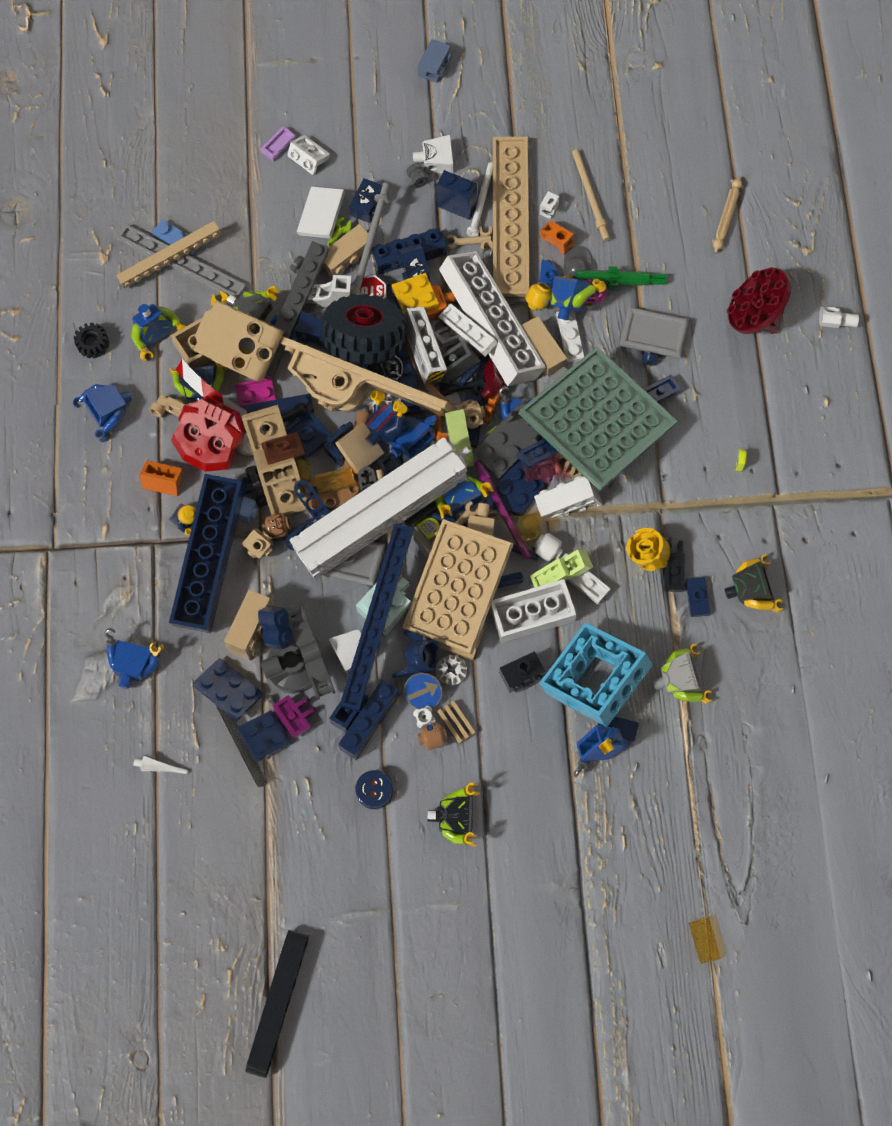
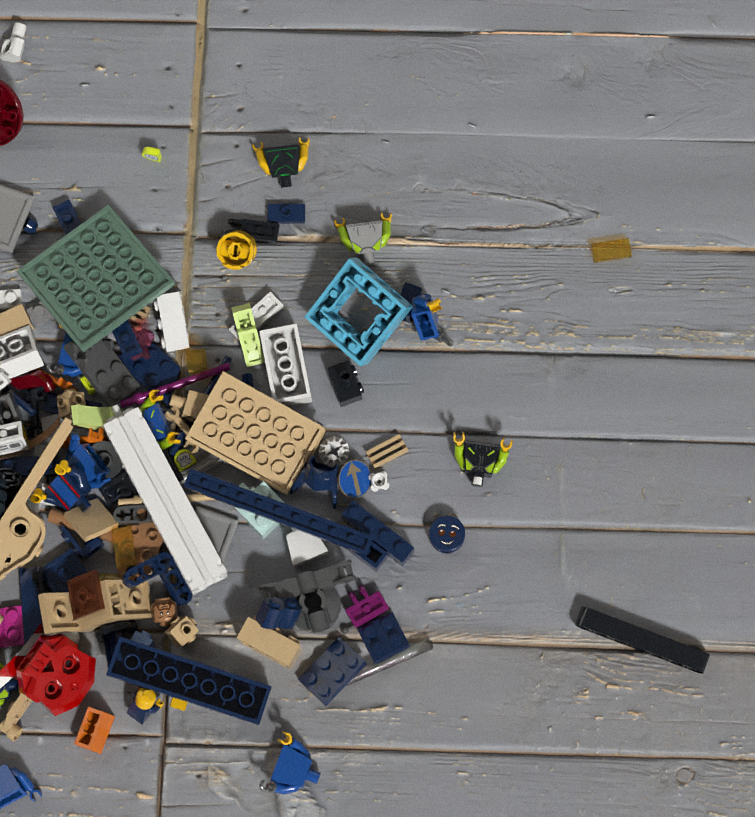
camera: 85 degrees left, 5 degrees up
white piece [133,755,188,774] -> none
medium nougat head [418,722,448,750] -> none
white head [533,533,563,561] -> none

